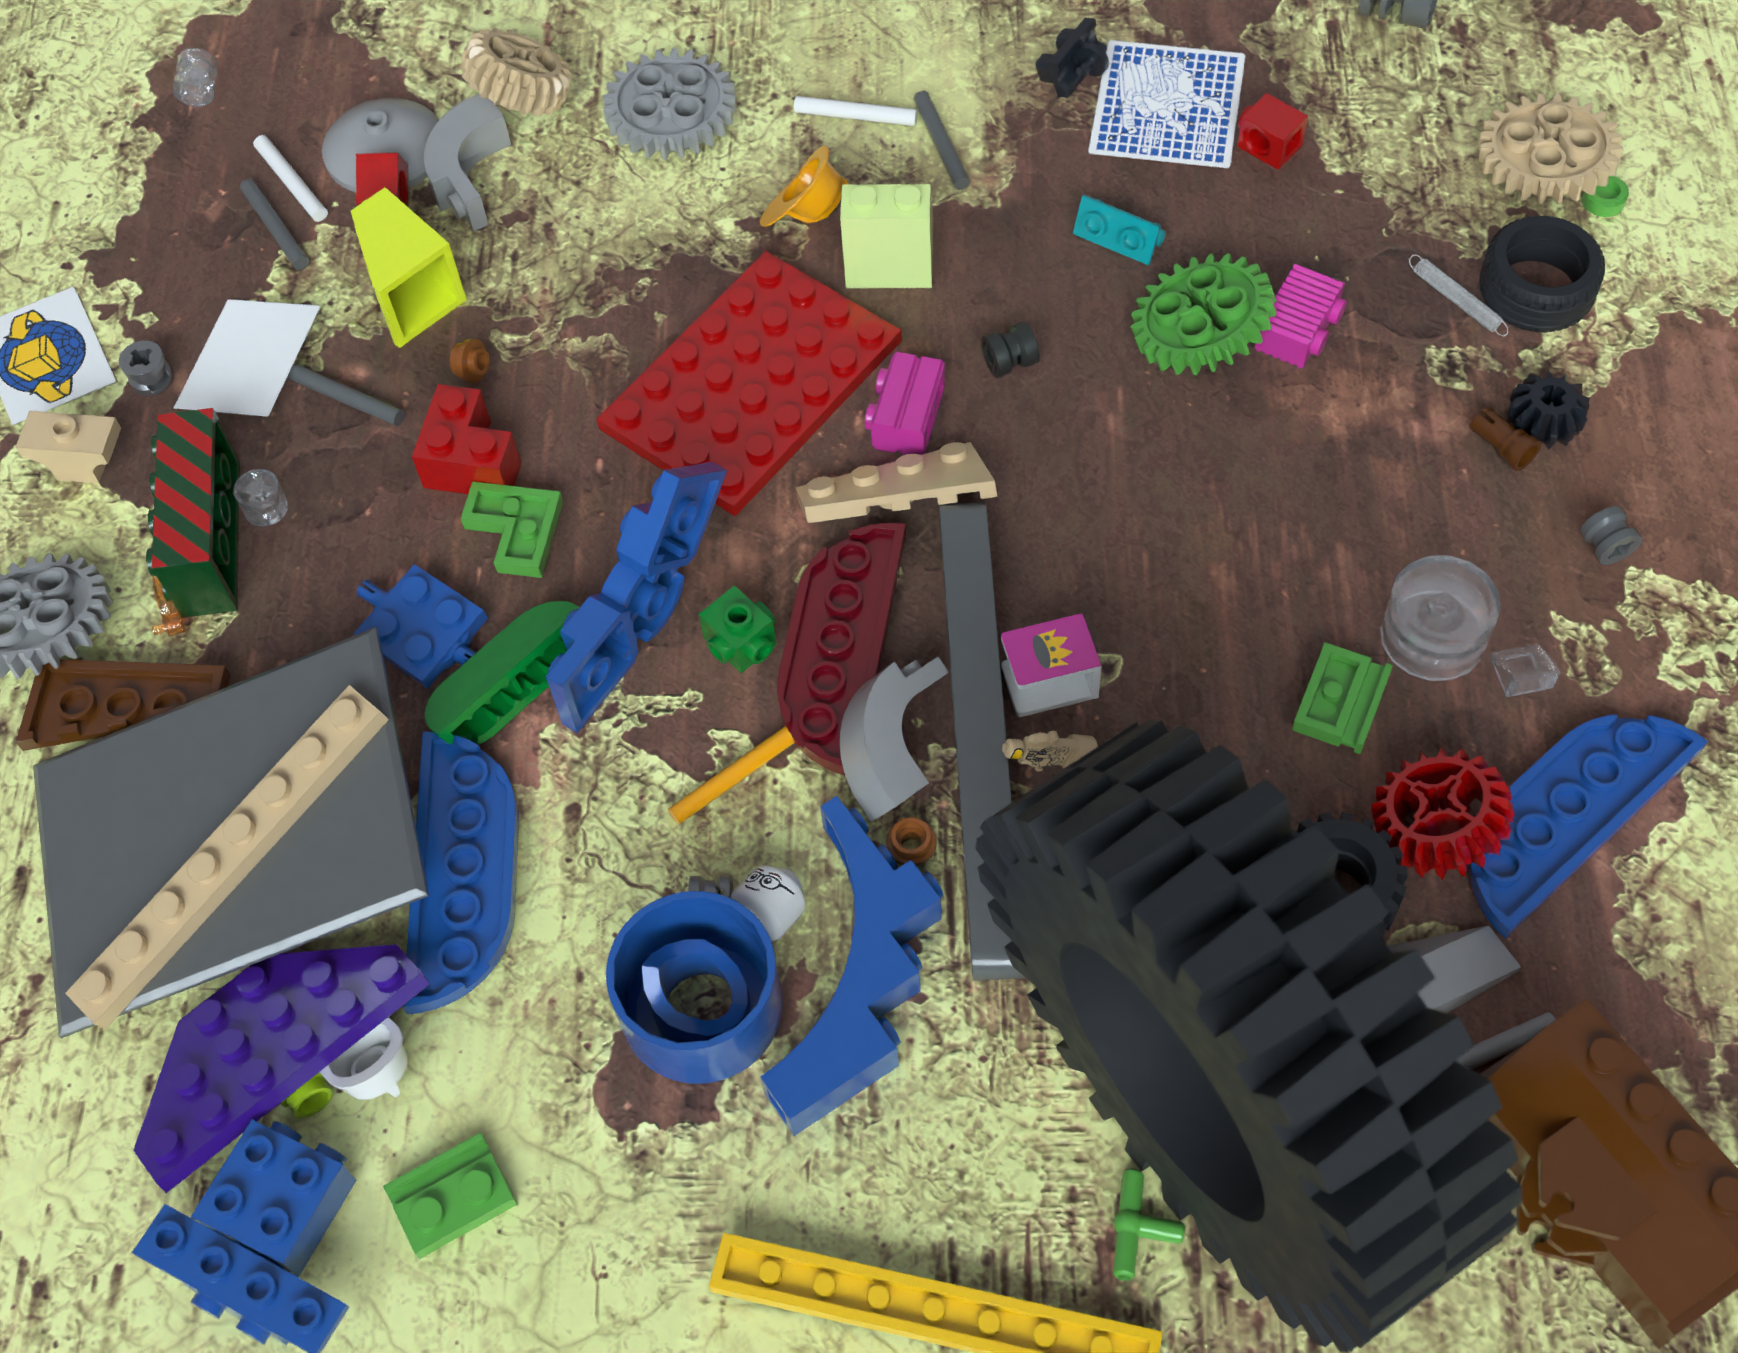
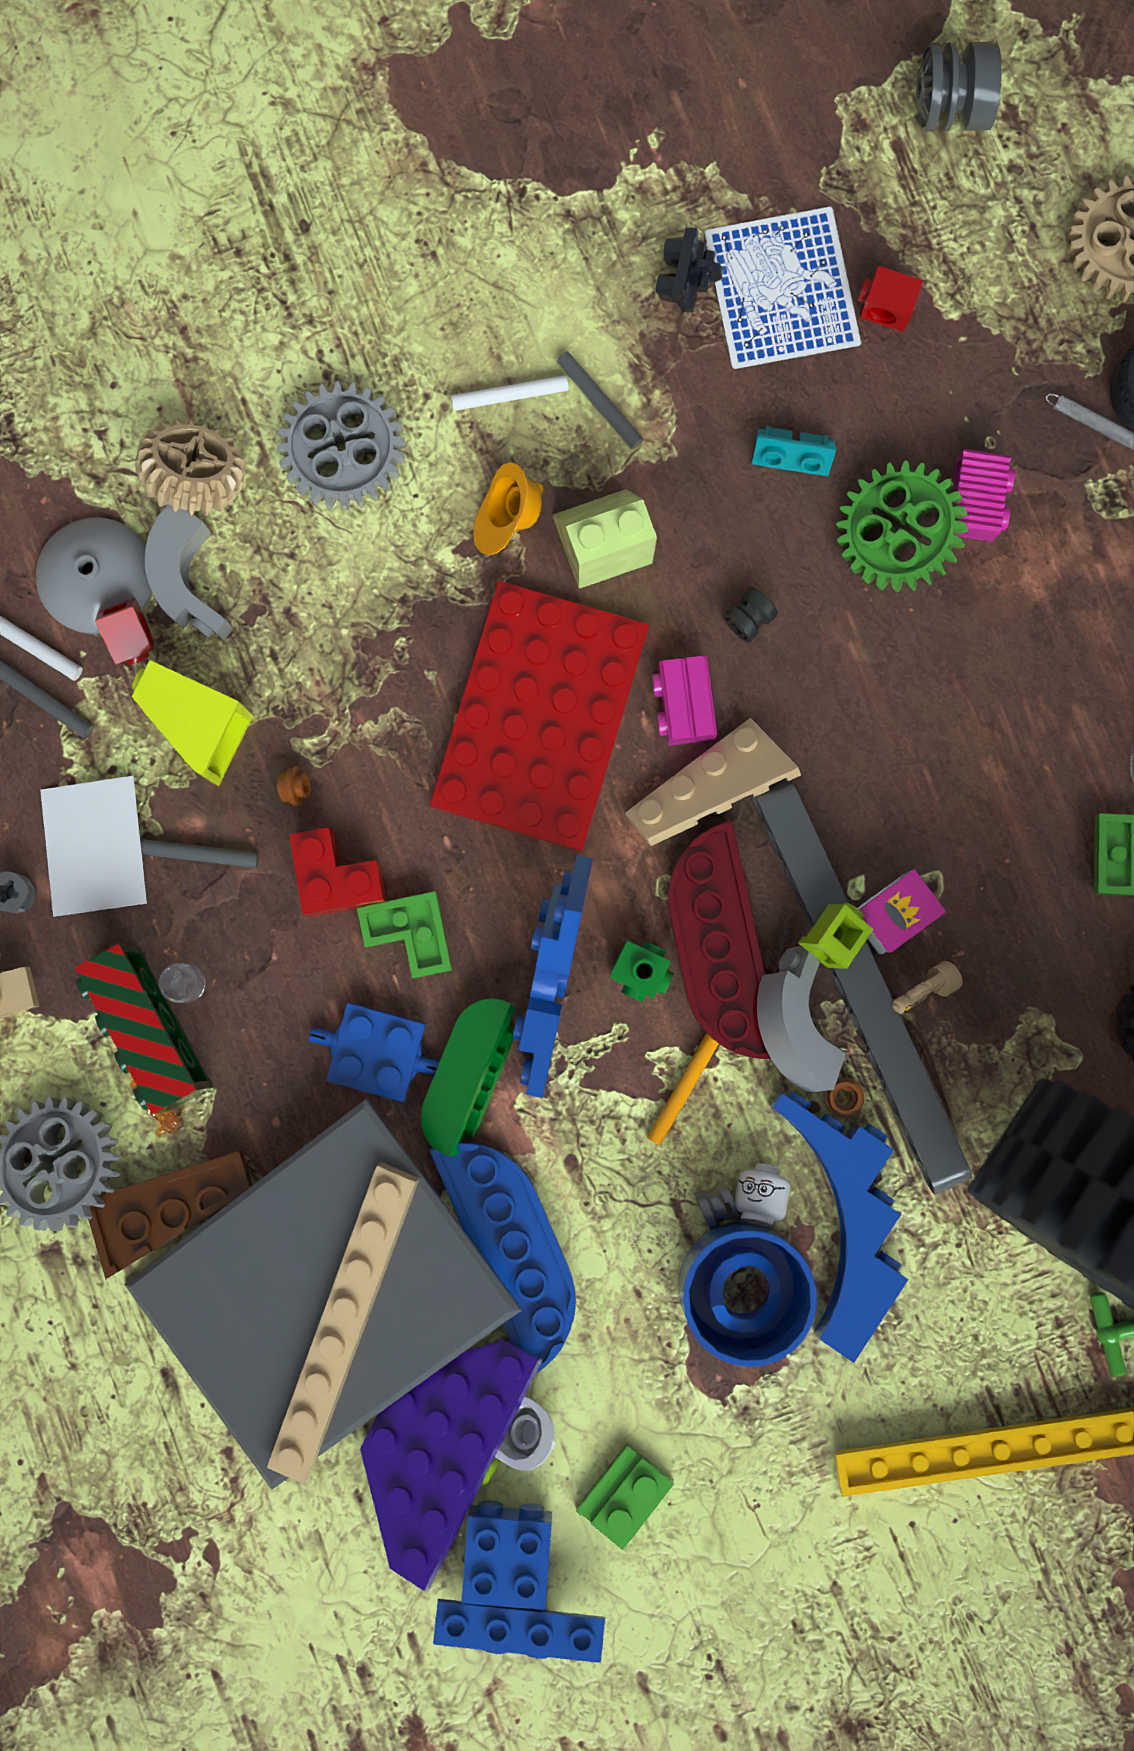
camera: 25 degrees left, 25 degrees up
none -> lime brick [798,903,874,969]

